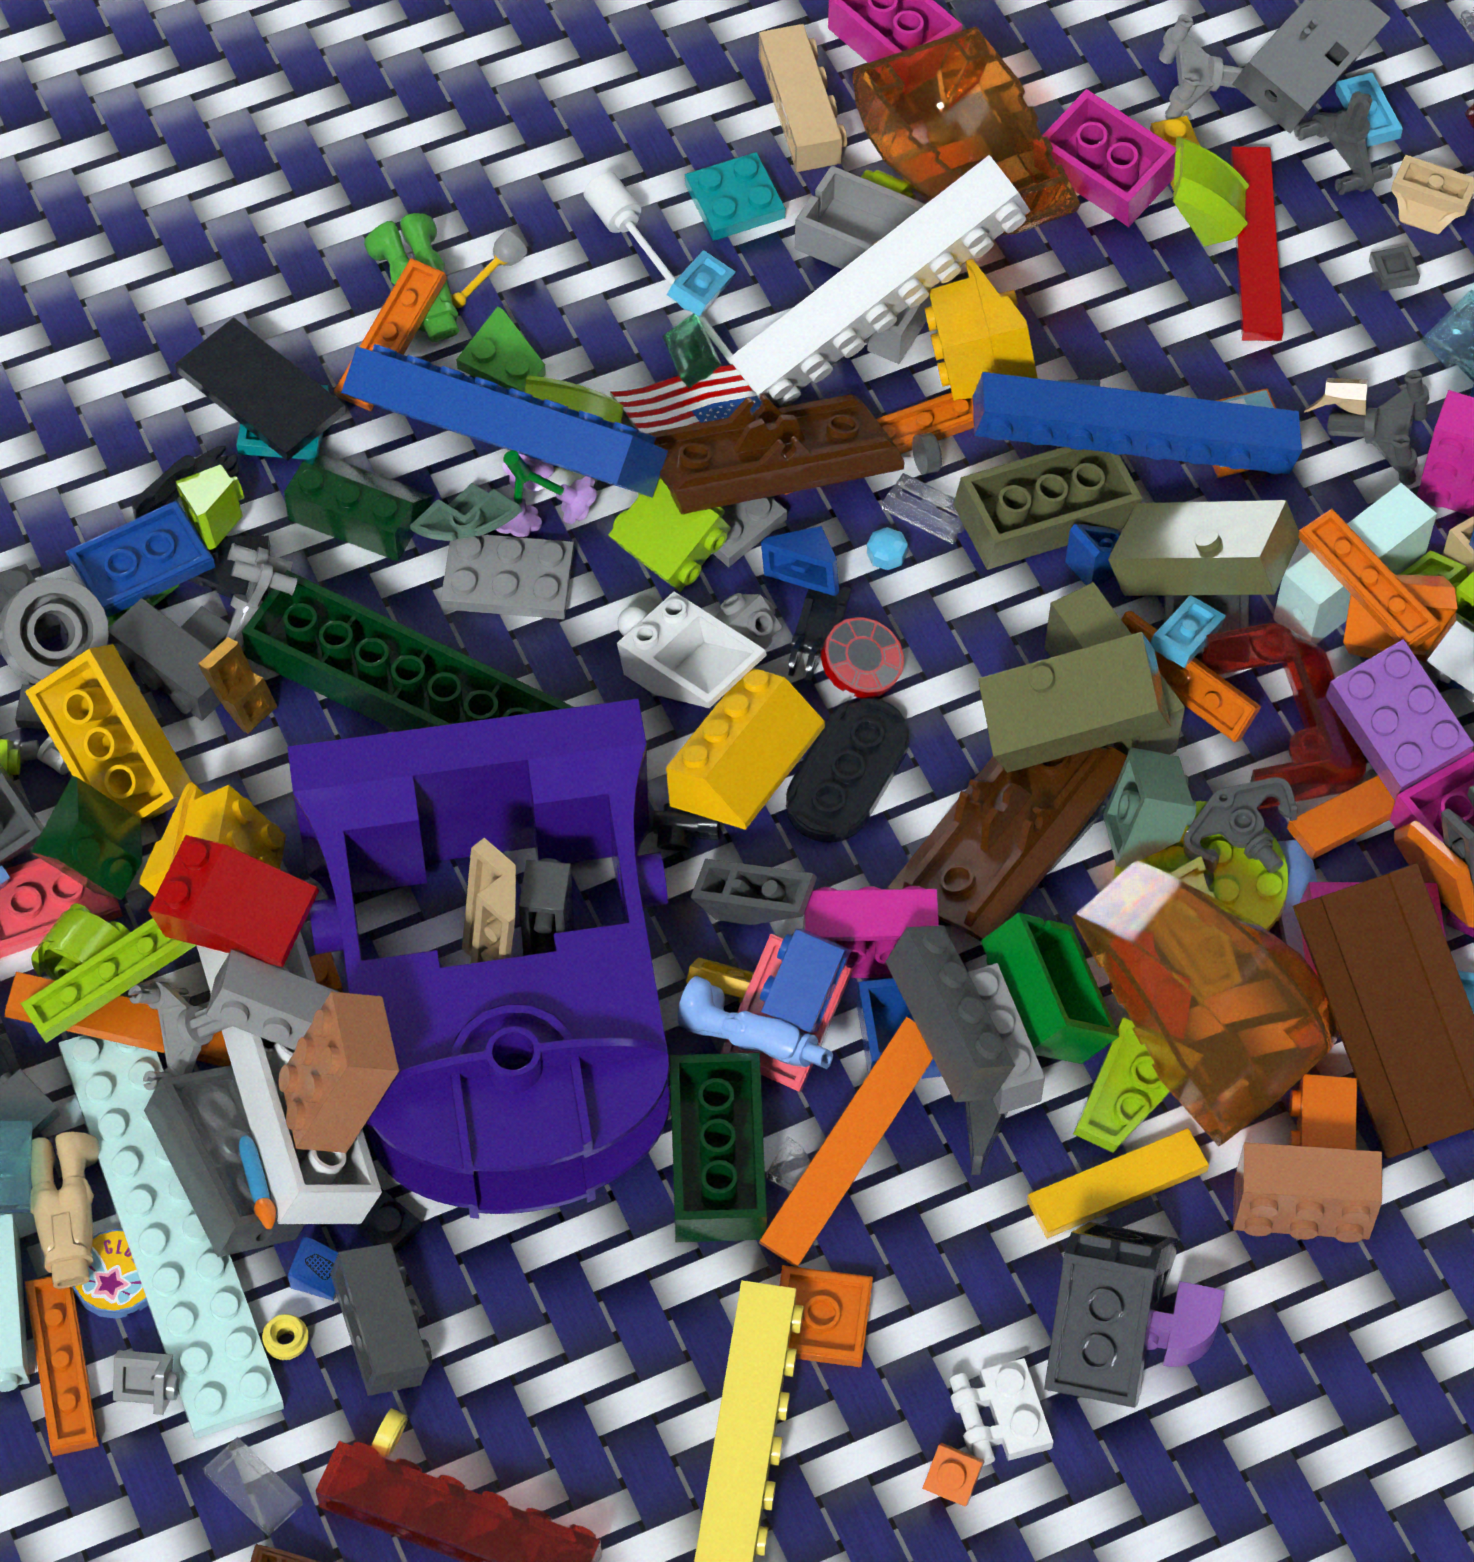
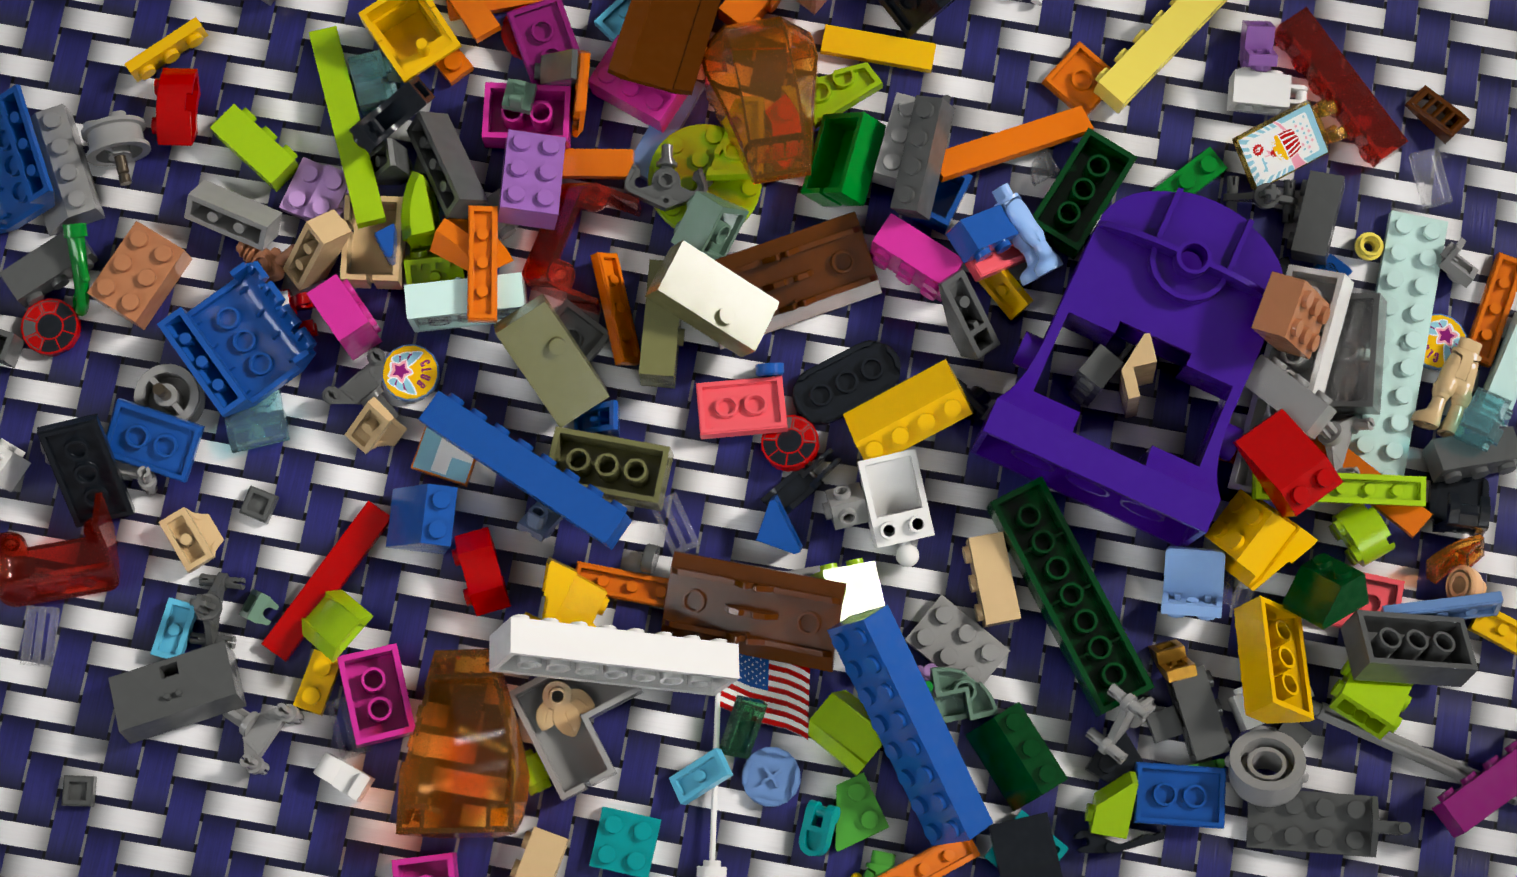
camera: 150 degrees left, 20 degrees up
dark azure piece [239,1135,276,1229] -> none
light yellow tile [371,1408,408,1458] -> none
medium azure tile [867,527,908,570] -> none
medium azure plate [1150,595,1226,668] -> none
none -> sand green tile [238,589,279,625]
none -> white leg [313,752,375,802]
none -> tile [382,344,440,402]
none -> blue slope [386,484,458,555]
none -> red brick [451,527,511,616]
none -> coral tile [696,375,788,440]
none -> medium blue tile [742,747,801,807]
none -> blue tile [755,363,785,377]
none -> teal plate [799,800,841,857]
none -> tan brick [962,531,1021,628]
none -> green plate [1152,147,1228,194]
none -> light blue bracket [1161,546,1226,621]
none -> dark grey axle [1223,176,1298,223]
none -> white brick [1227,67,1308,117]
none -> tile [1232,99,1348,190]
none -> medium lavender brick [1240,20,1278,72]

